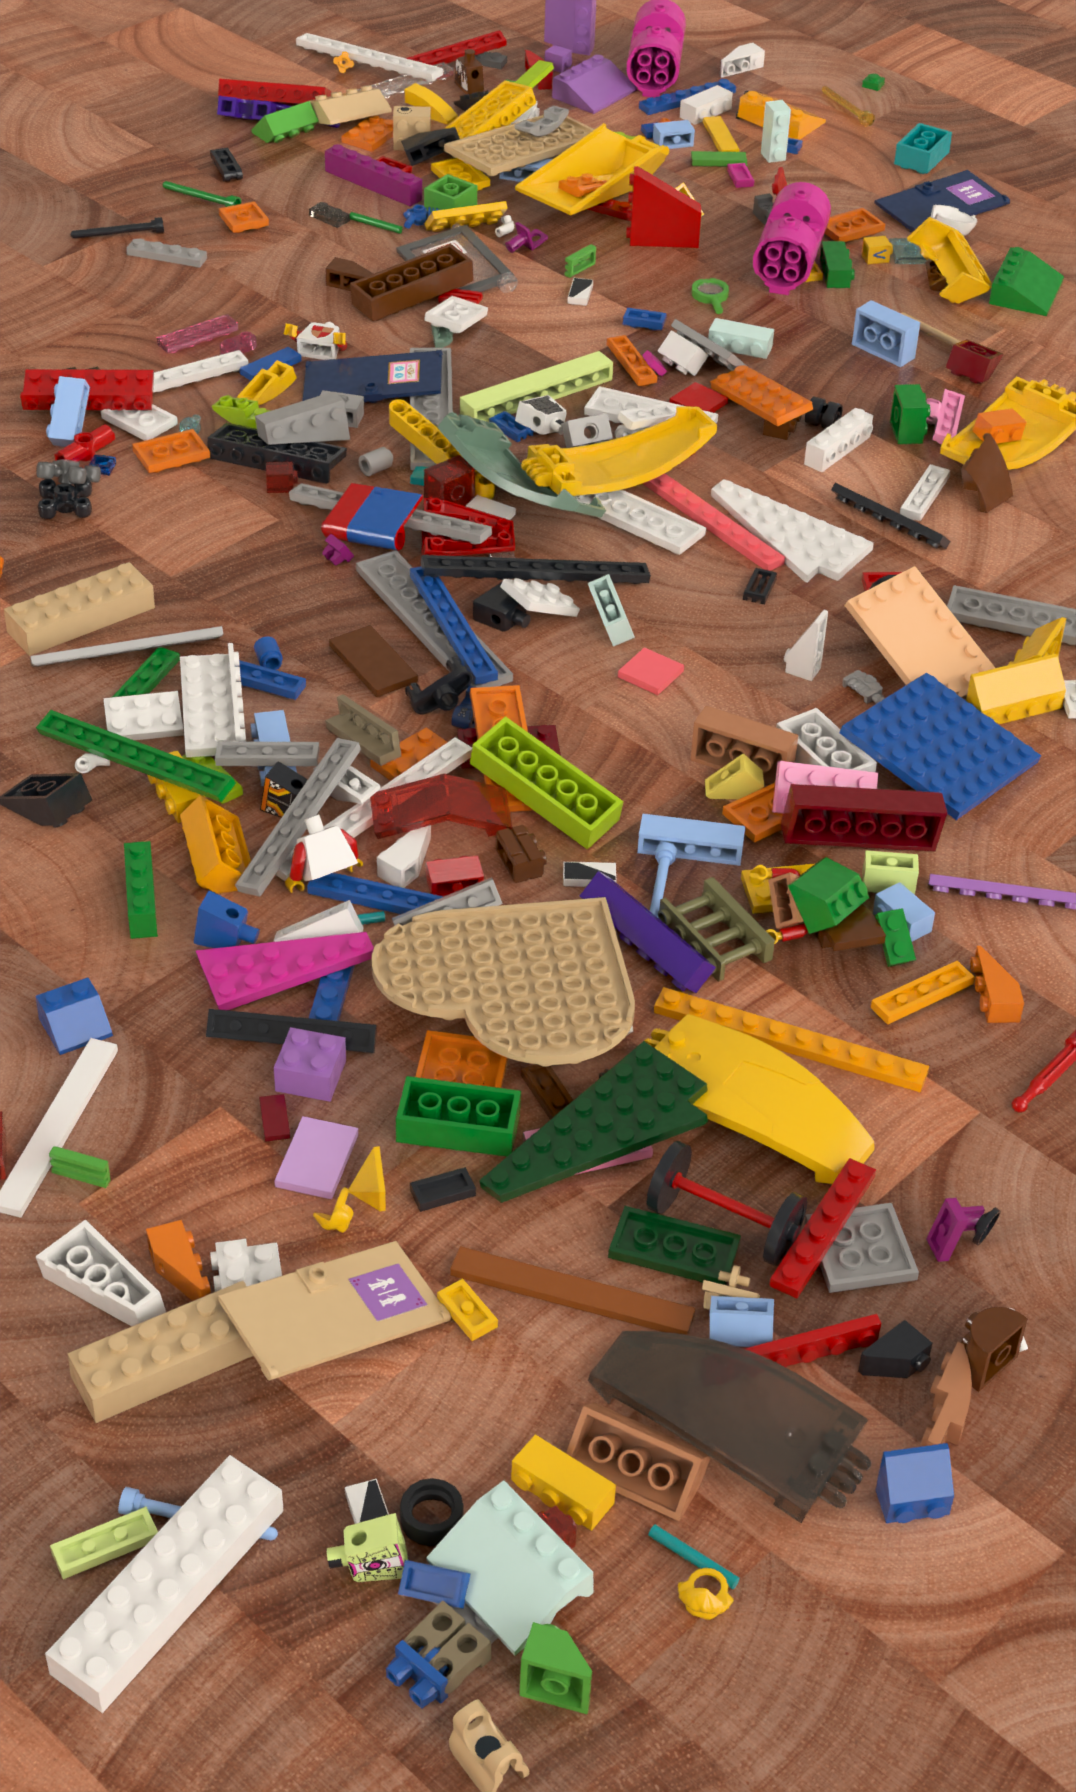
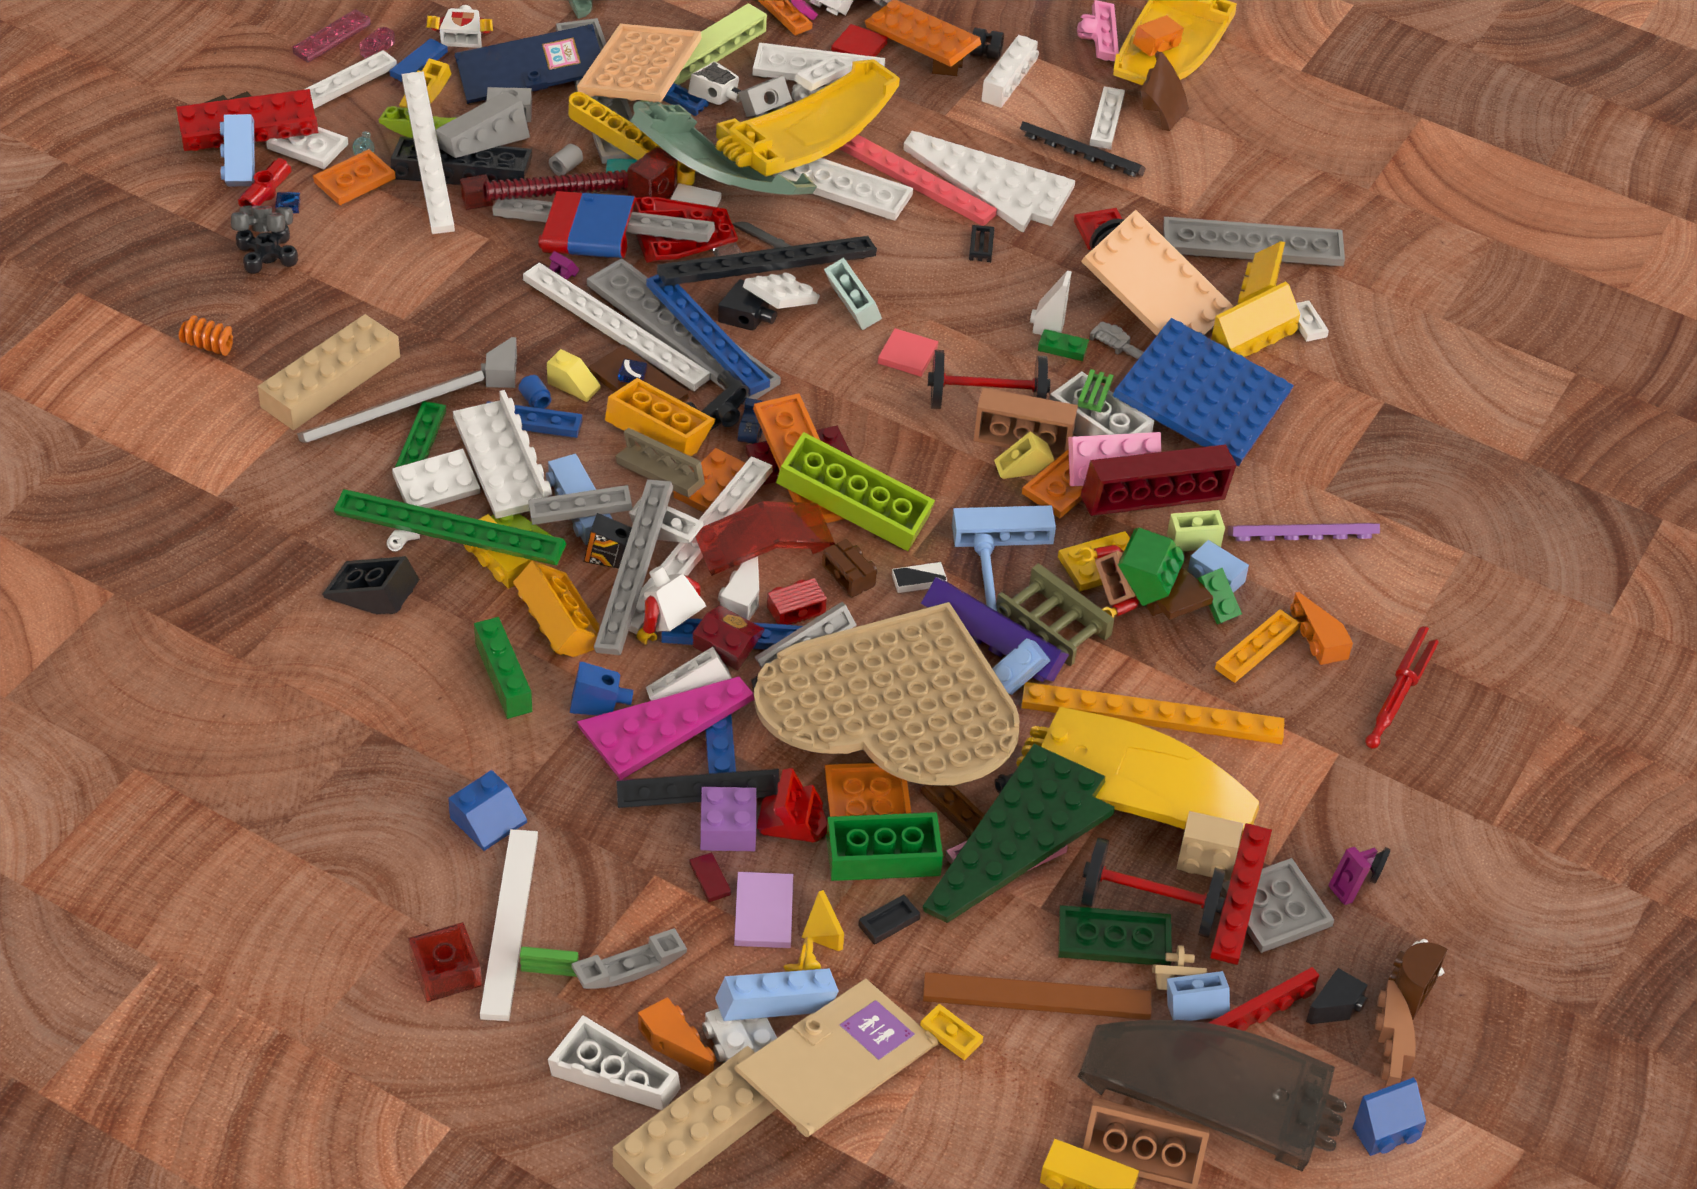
camera: 15 degrees left, 5 degrees up
green brick [890,384,930,444] -> none
none -> white plate [402,71,455,234]
none -> light grey slope [481,337,517,388]
none -> dark red piece [483,169,635,201]
none -> white plate [523,262,710,391]
none -> light yellow slope [547,349,601,402]
none -> light grey slope [571,928,687,989]
none -> light nougat plate [577,24,702,103]
none -> light orange slope [605,378,715,456]
none -> clear blue tile [618,359,647,383]
none -> dark red slope [693,605,764,671]
none -> light blue brick [715,968,839,1021]
none -> dark grey piece [733,222,791,248]
none -> red piece [757,768,827,843]
none -> piece [927,350,1050,409]
none -> light blue brick [992,638,1050,695]
none -> green plate [1038,329,1089,361]
none -> bright green tile [1078,369,1114,413]
none -> tan brick [1176,811,1243,881]

